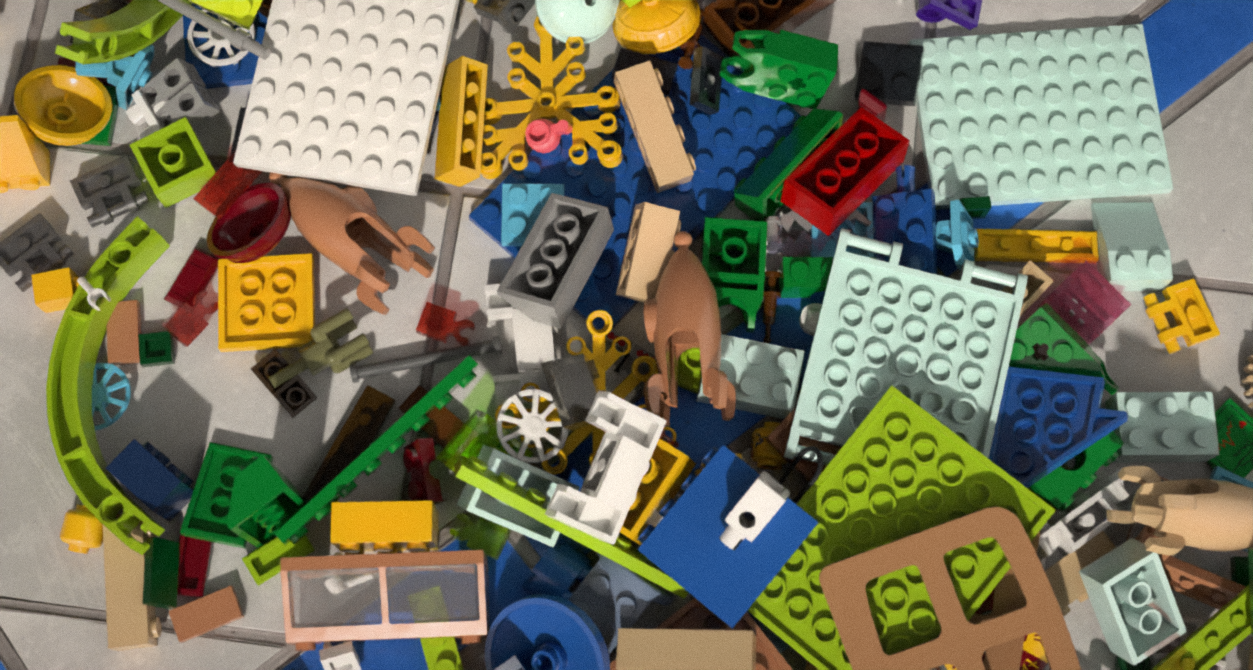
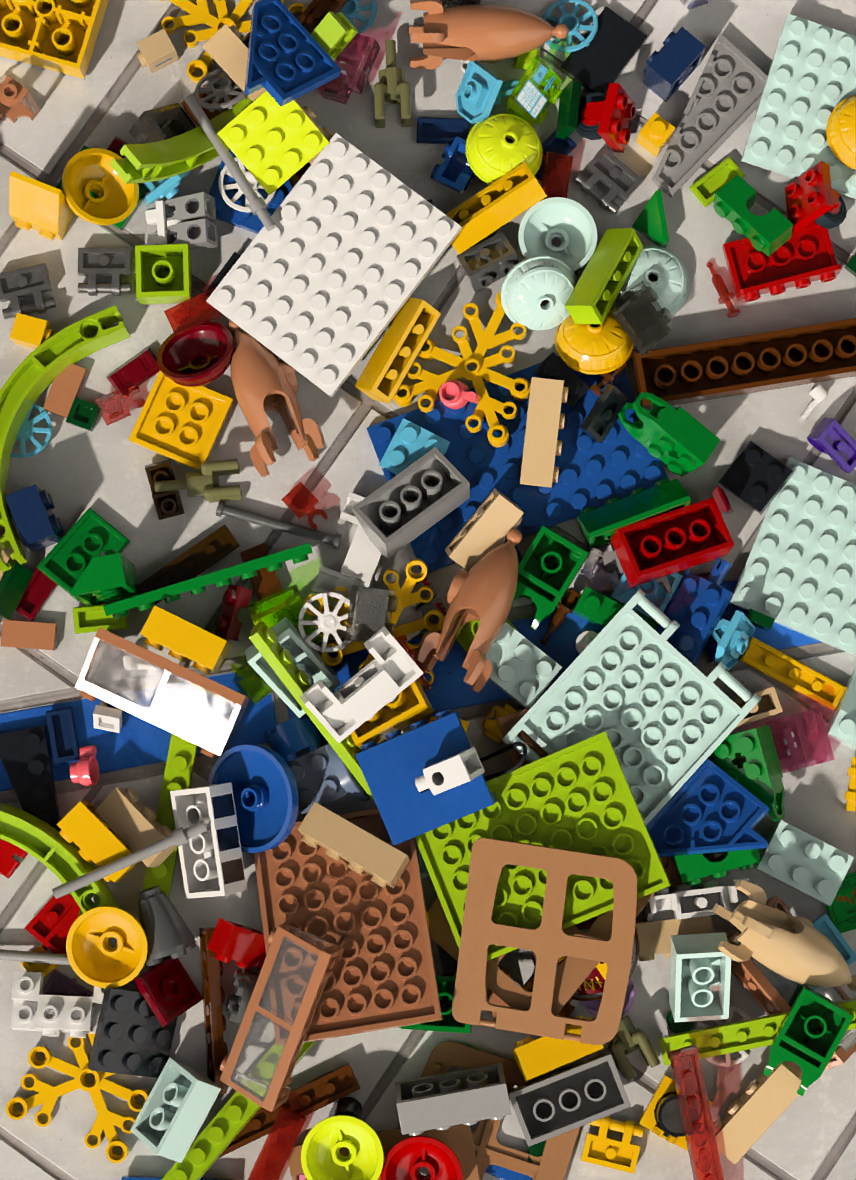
camera: 30 degrees right, 10 degrees up
white hand [77,276,111,311] -> none

